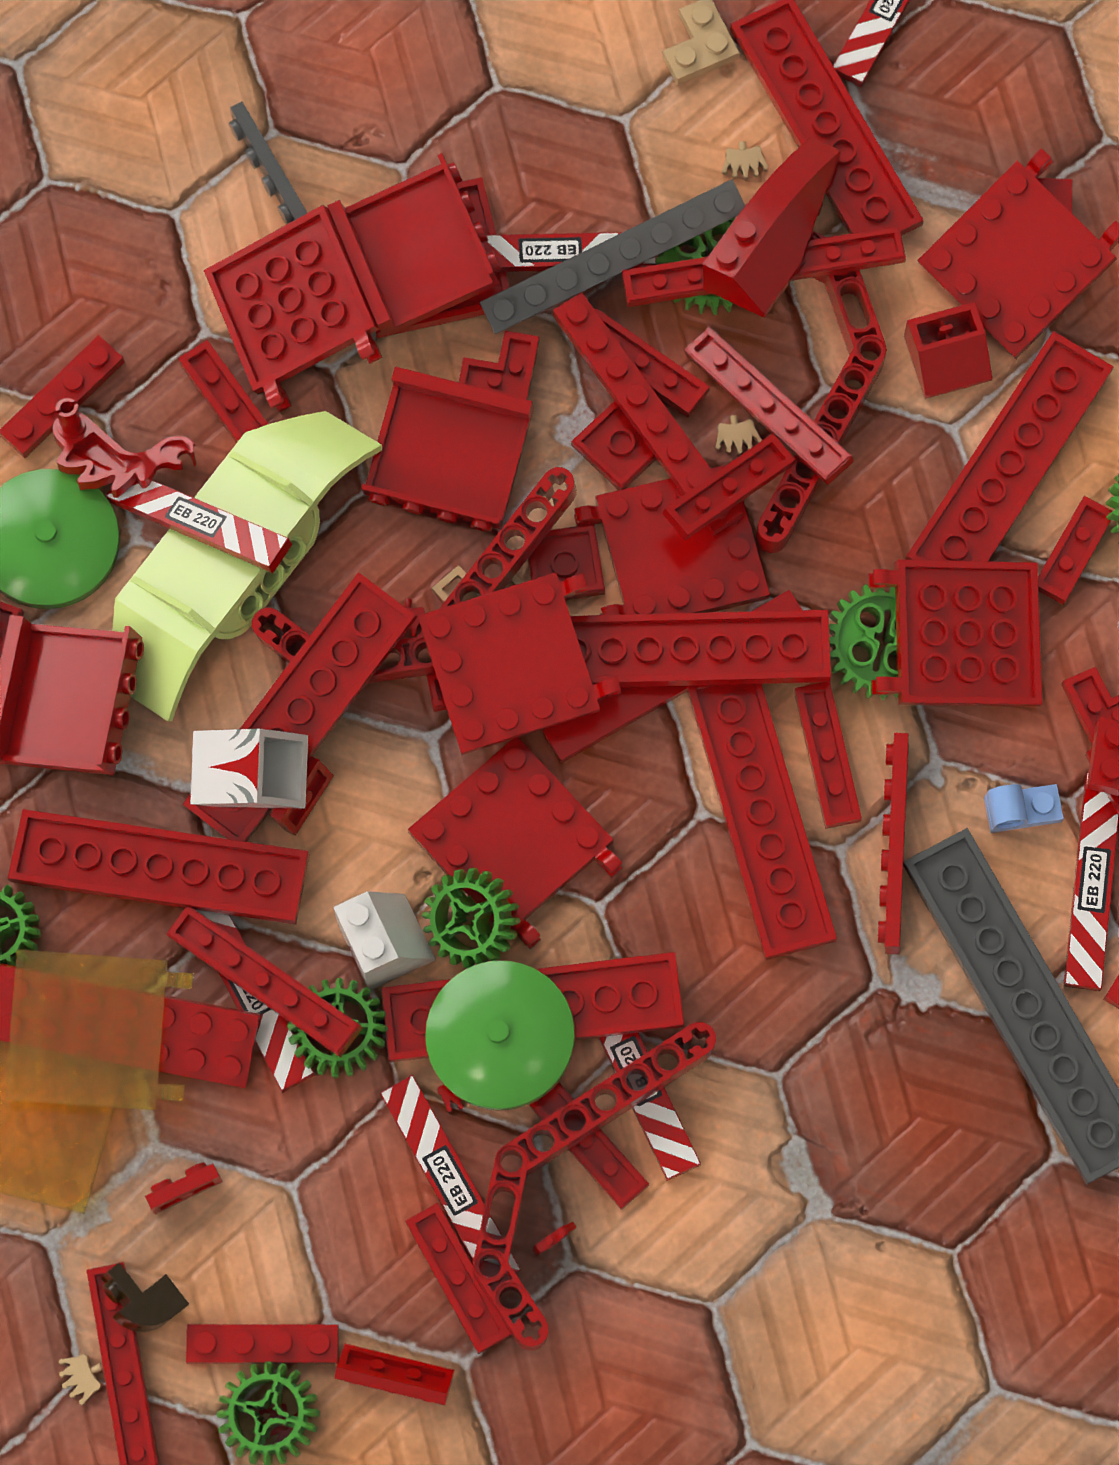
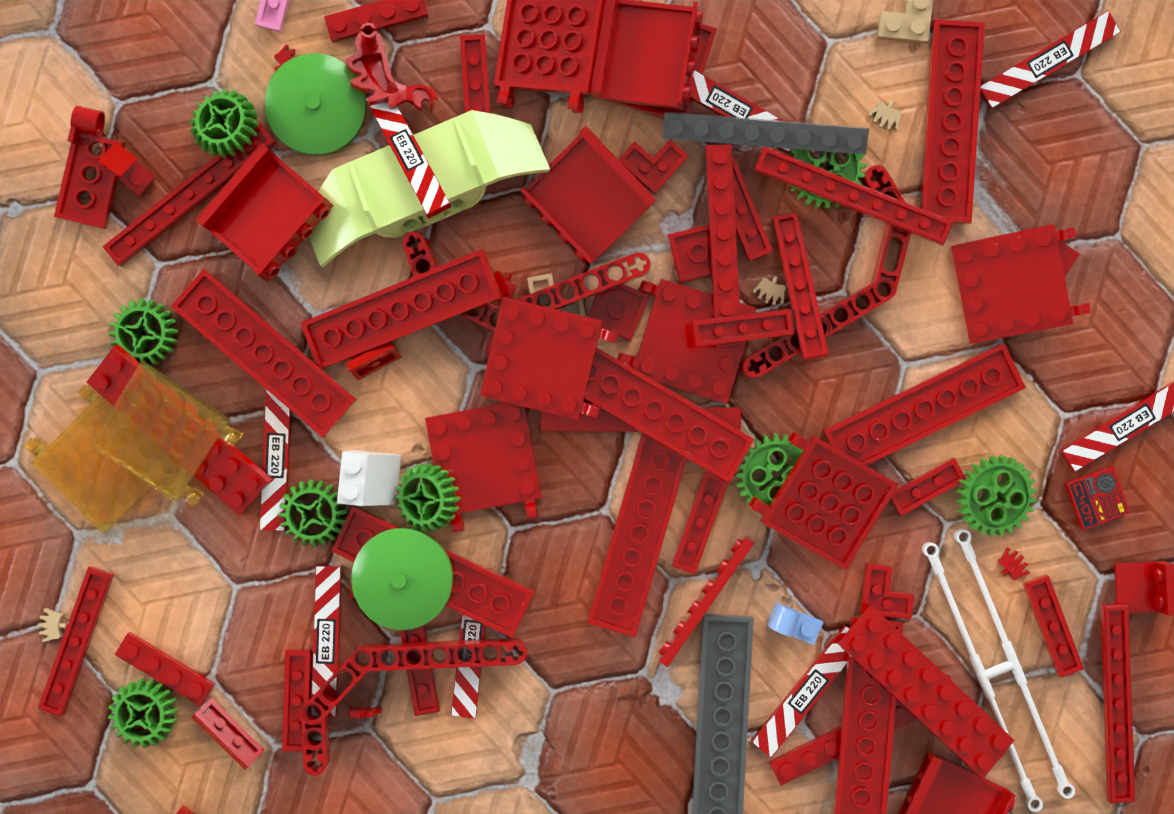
camera: 30 degrees right, 15 degrees up
dark brown brick [101,1263,189,1332] -> none
red plate [145,1162,223,1214] -> none
red tile [166,906,363,1058] -> none
white slope [190,729,308,808] -> none
red wedge [703,137,841,318] -> none
red slope [904,302,993,399] -> none

